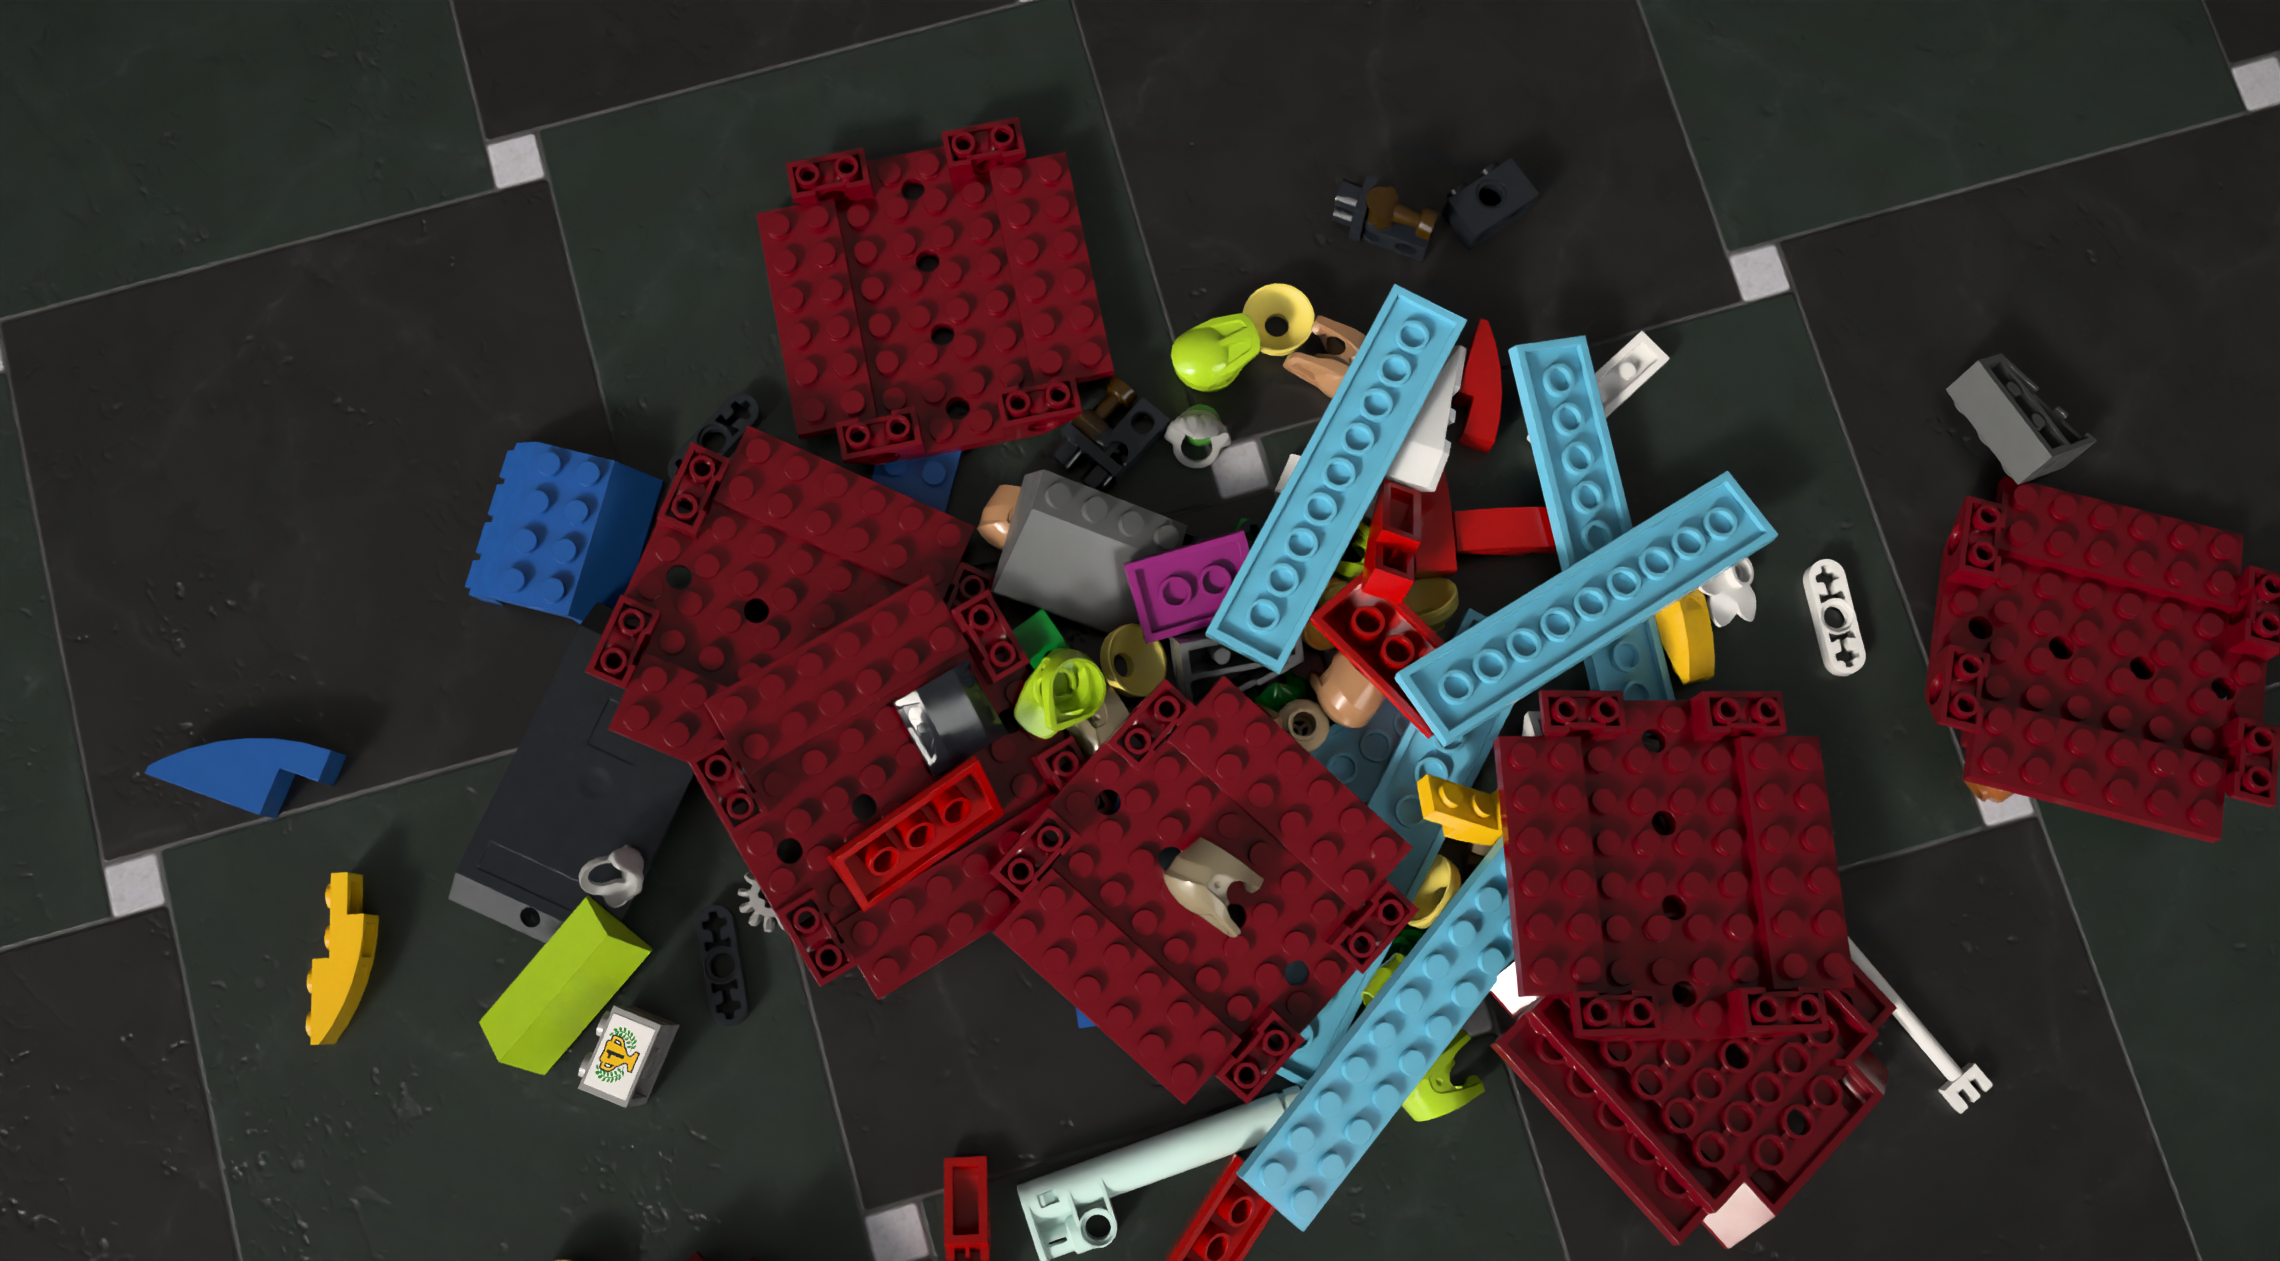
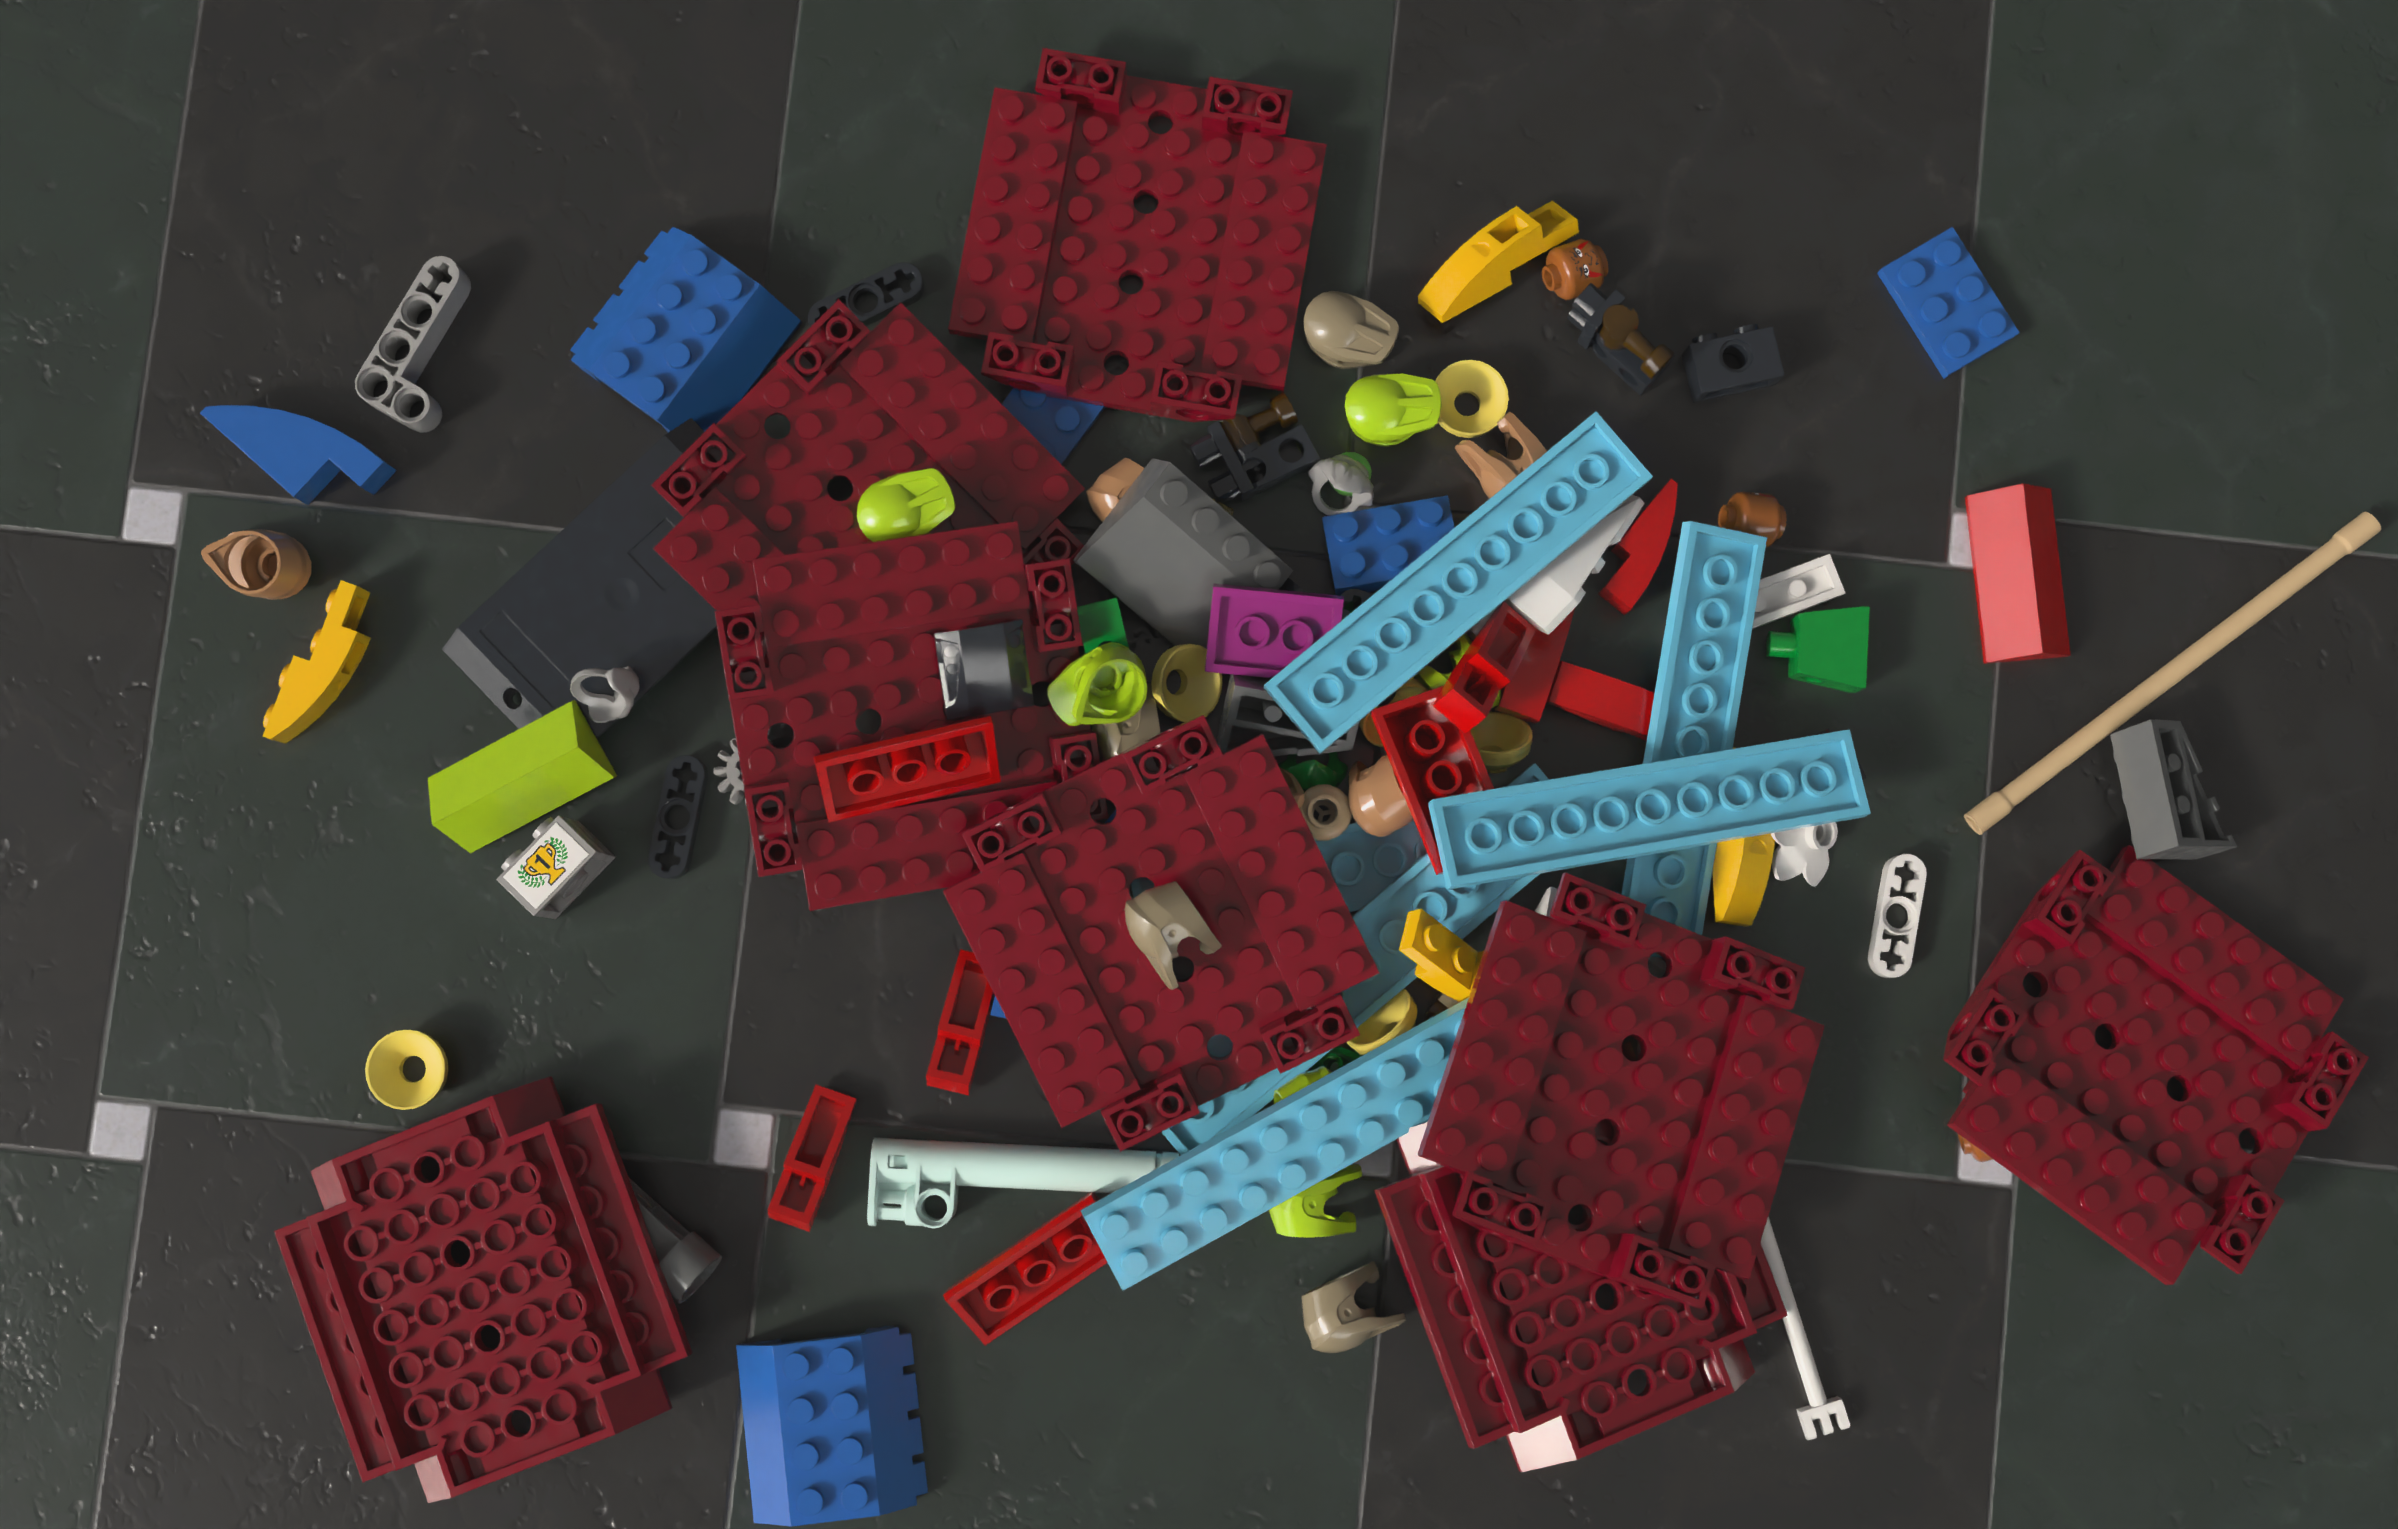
camera: 20 degrees right, 5 degrees up
none -> medium nougat helmet [201,529,312,600]
none -> light grey beam [355,256,471,433]
none -> lime helmet [857,468,956,542]
none -> red slope [926,949,995,1096]
none -> dark tan helmet [1301,1261,1406,1353]
none -> dark tan helmet [1304,291,1399,369]
none -> blue plate [1322,495,1455,596]
none -> yellow slope [1418,201,1579,323]
none -> dark orange head [1542,239,1608,300]
none -> dark orange head [1718,492,1786,548]
none -> green torso [1766,606,1870,693]
none -> blue plate [1877,227,2020,379]
none -> tan piece [1964,512,2381,835]
none -> slope [1965,483,2071,664]

